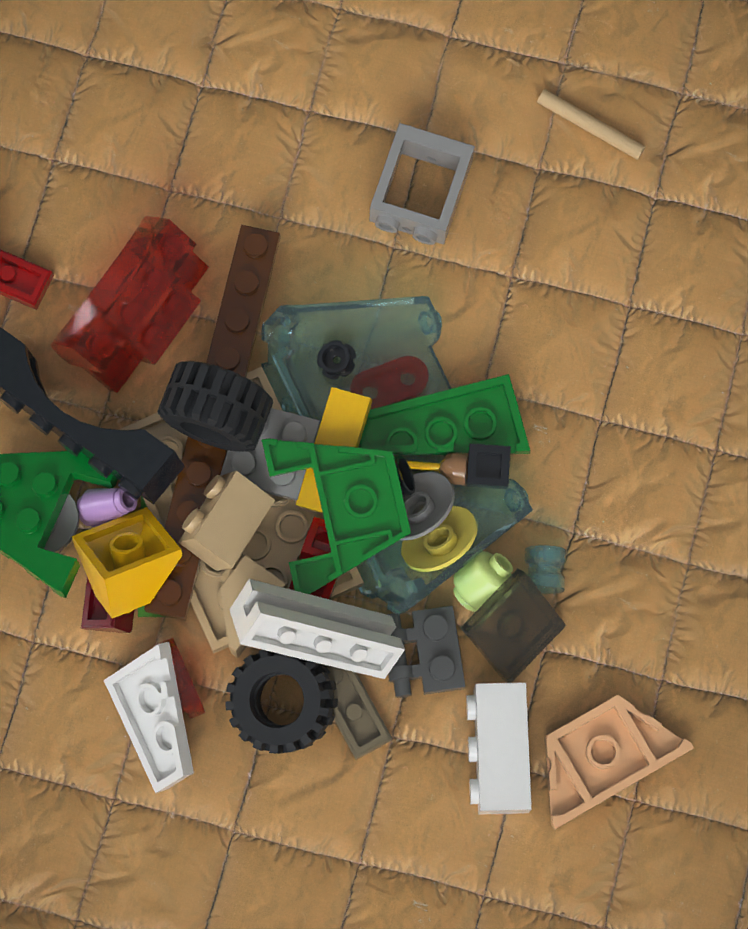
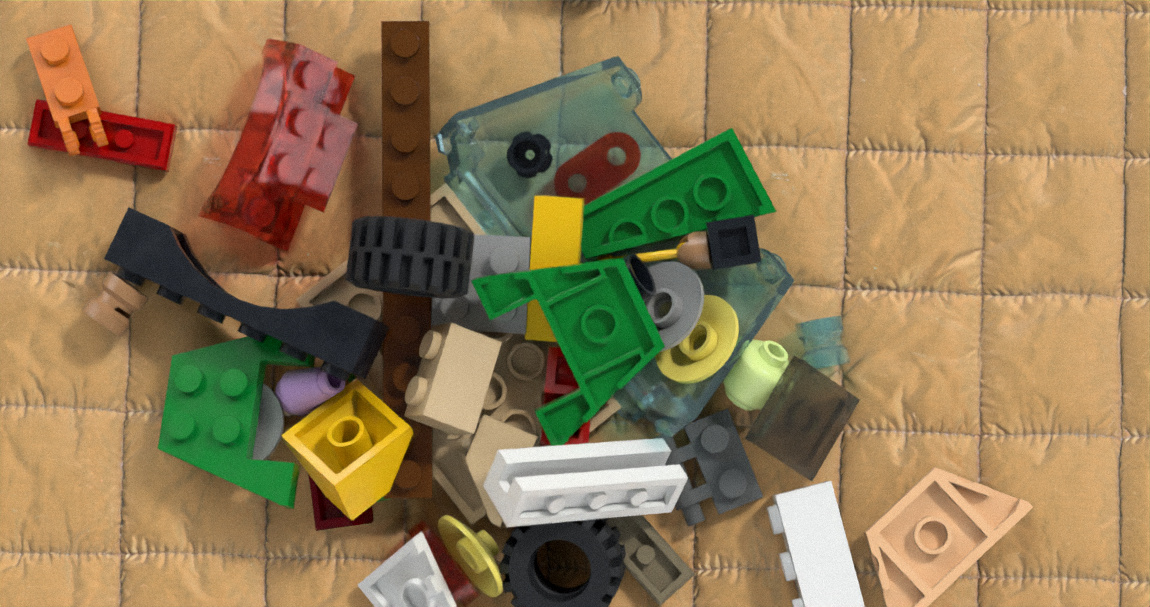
camera: 10 degrees left, 10 degrees up
none -> light yellow dish [438,515,503,597]

